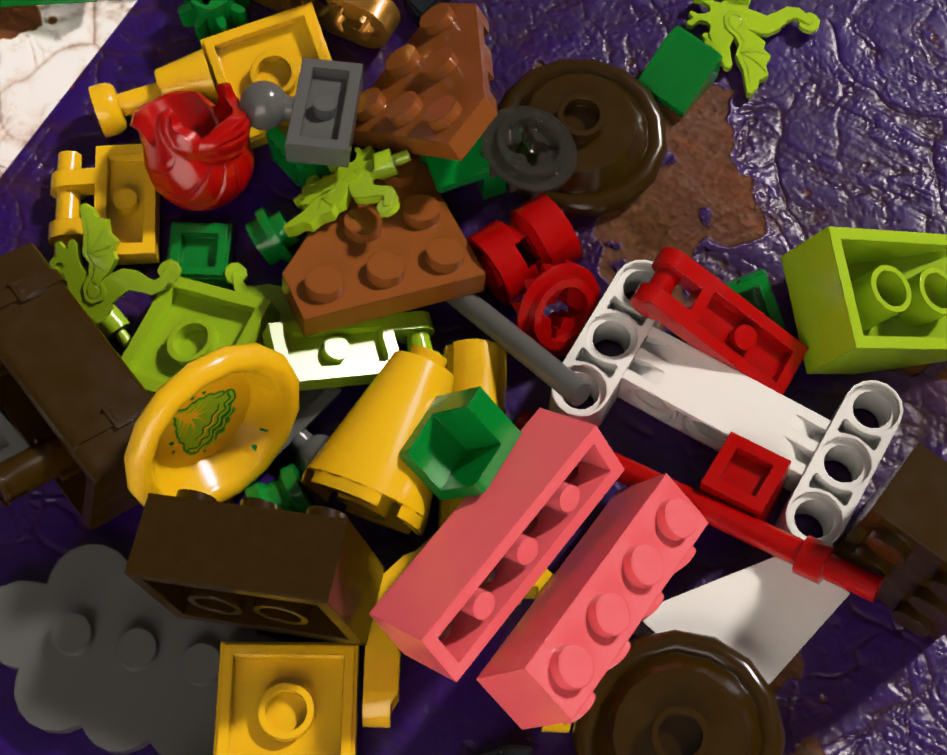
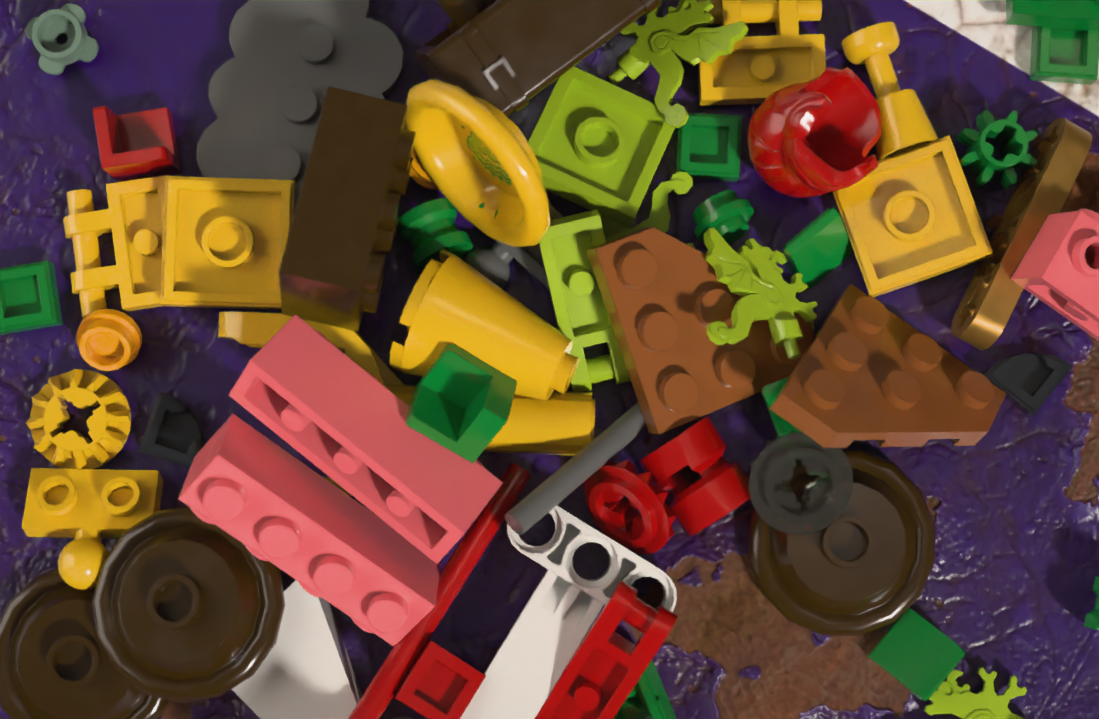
camera: 90 degrees right, 15 degrees up
dark grey plate [239,58,363,168] -> none

